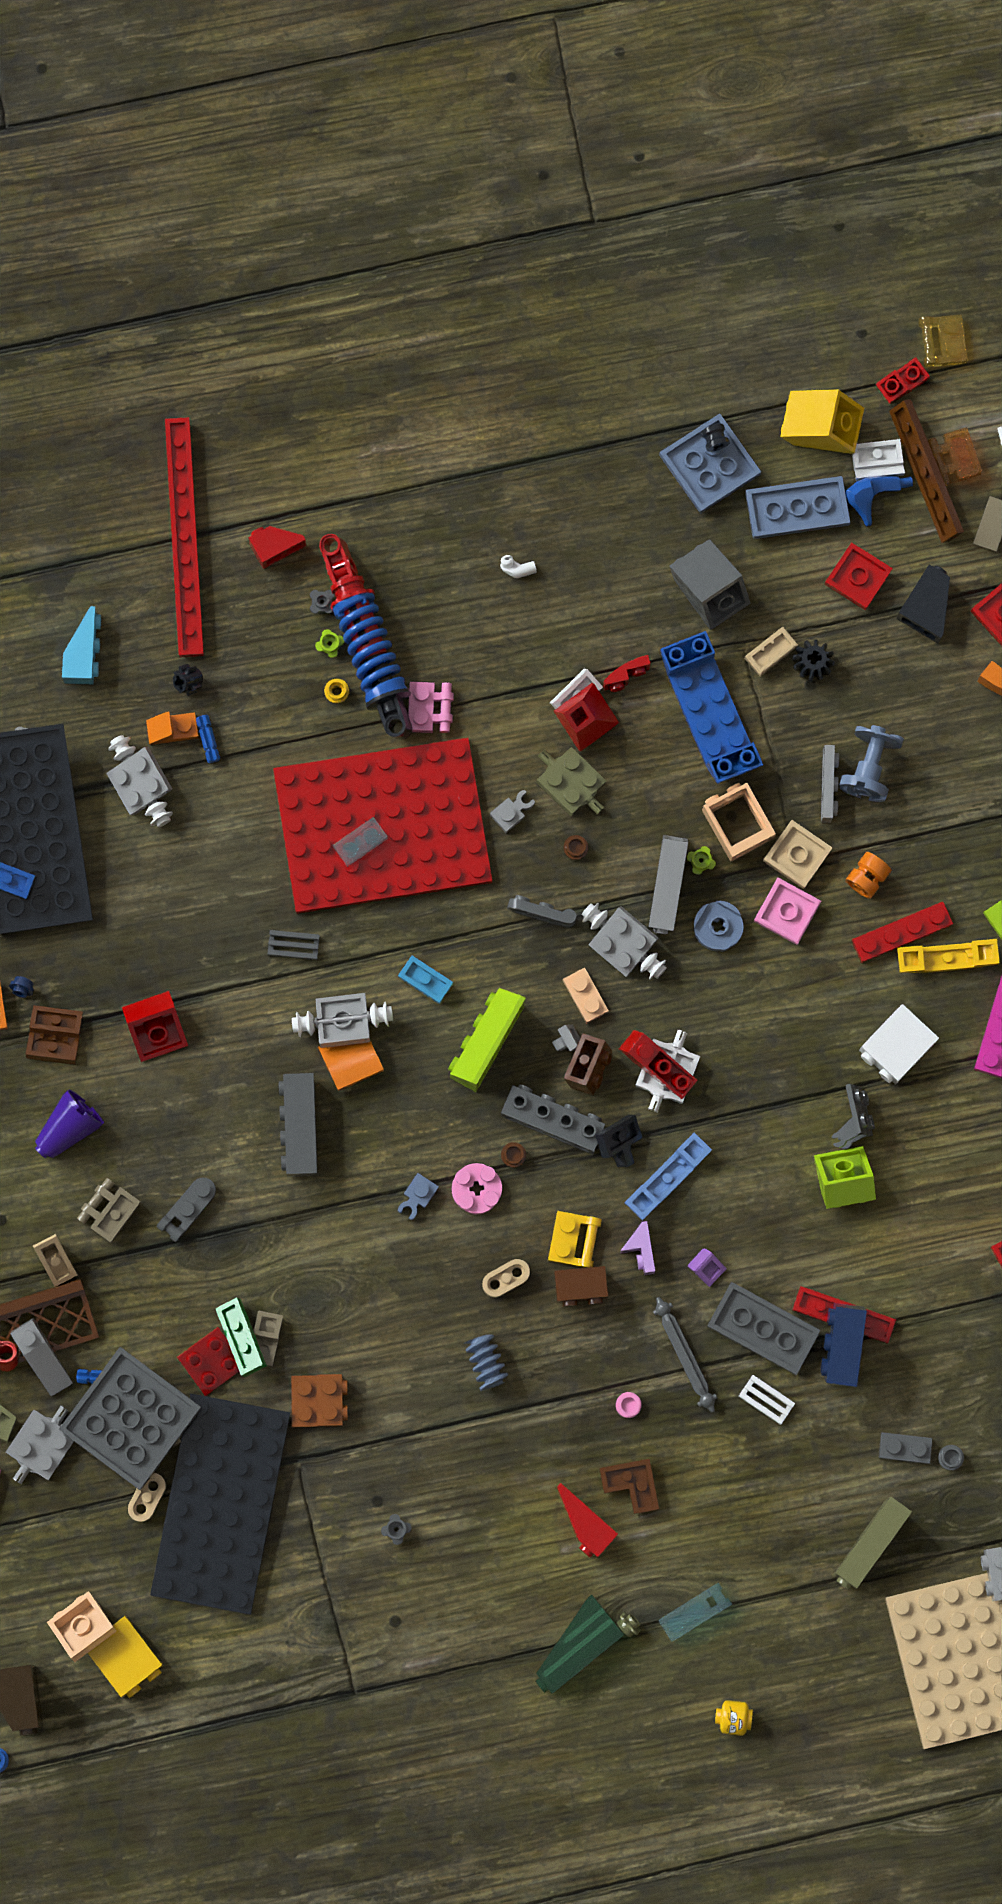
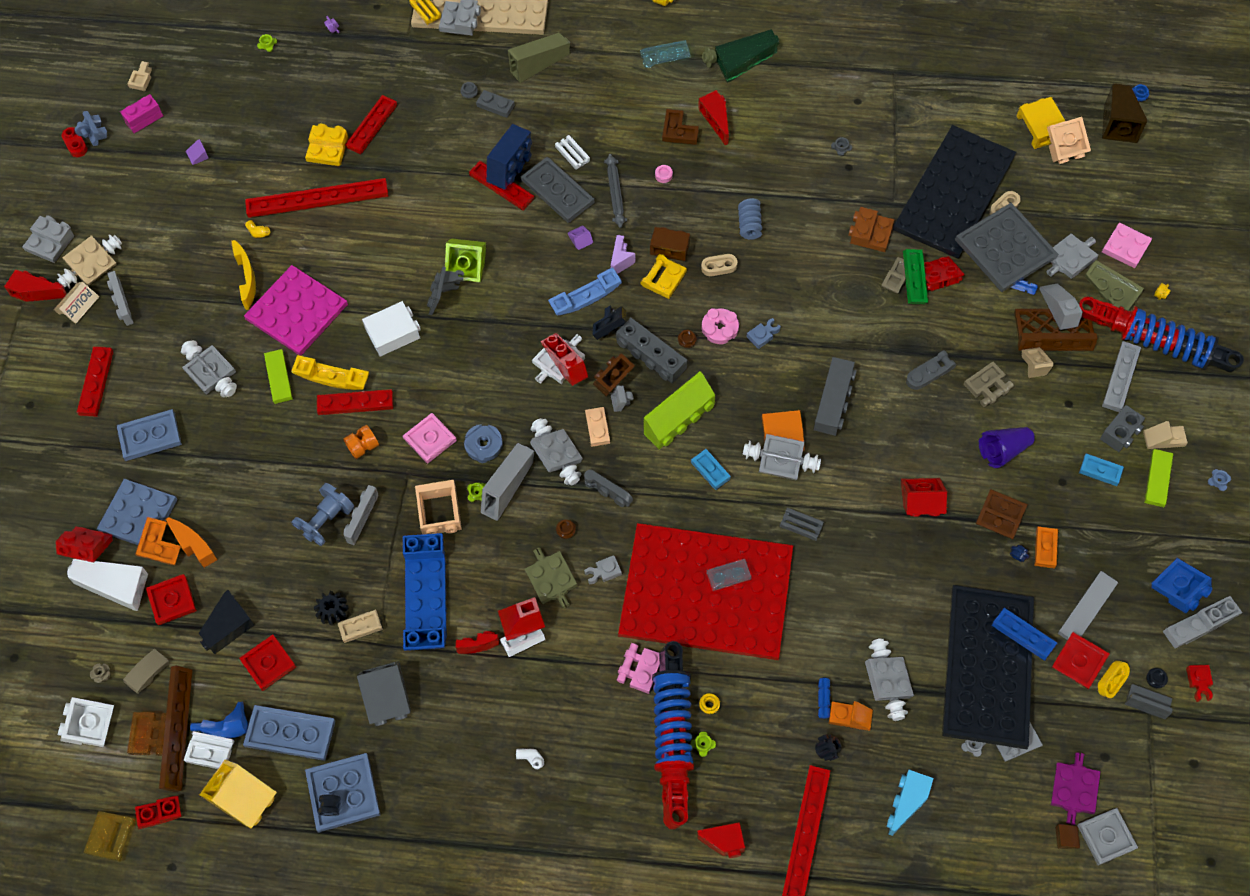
camera: 155 degrees left, 15 degrees down
dark grey plate [310,590,334,614] -> none
tan plate [763,820,832,889] -> none

